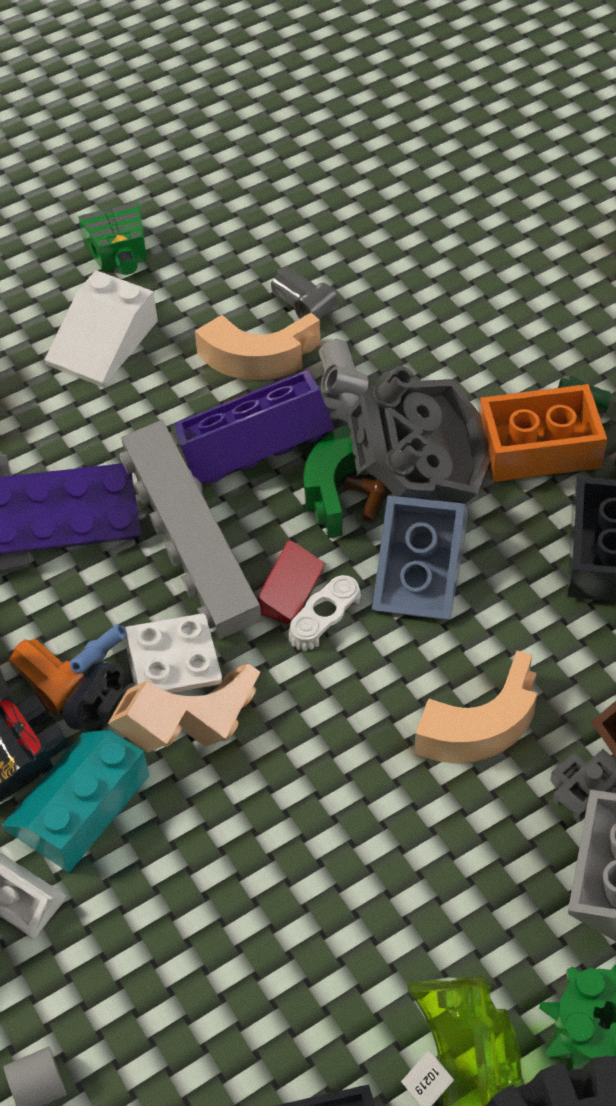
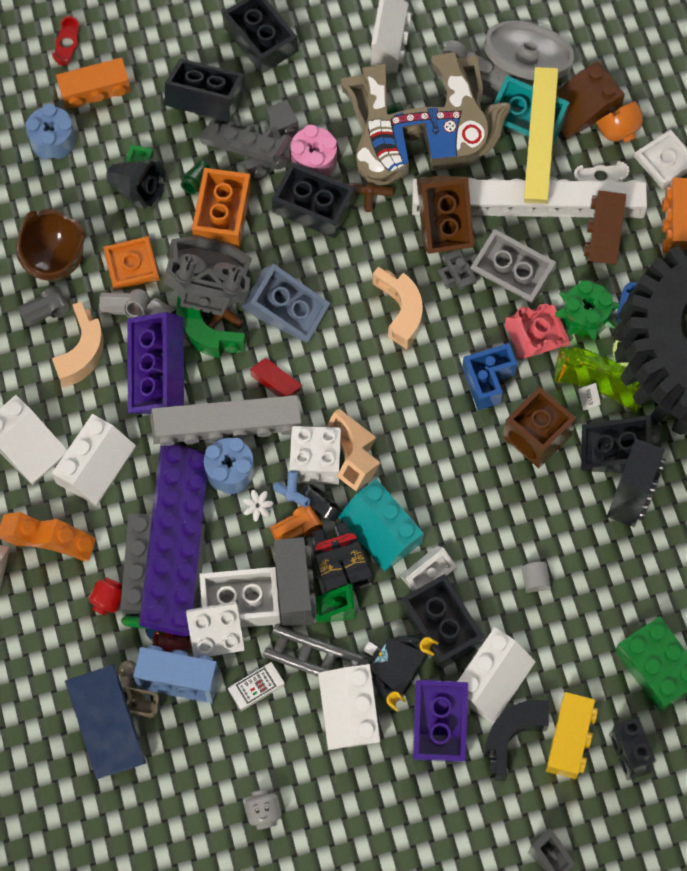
camera: 75 degrees left, 15 degrees up
white piece [288,575,361,651] -> none
none -> reddish brown piece [16,209,86,281]
none -> medium blue brick [25,104,75,160]
none -> white slope [52,414,136,506]
none -> orange tile [103,236,160,291]
none -> black cone [106,159,166,209]
none -> green plate [125,144,154,162]
none -> medium blue brick [204,438,255,494]
none -> white plant [242,490,274,522]
none -> blue brick [462,343,517,410]
none -> reddish brown brick [503,386,576,469]
none -> coral slope [505,304,570,359]

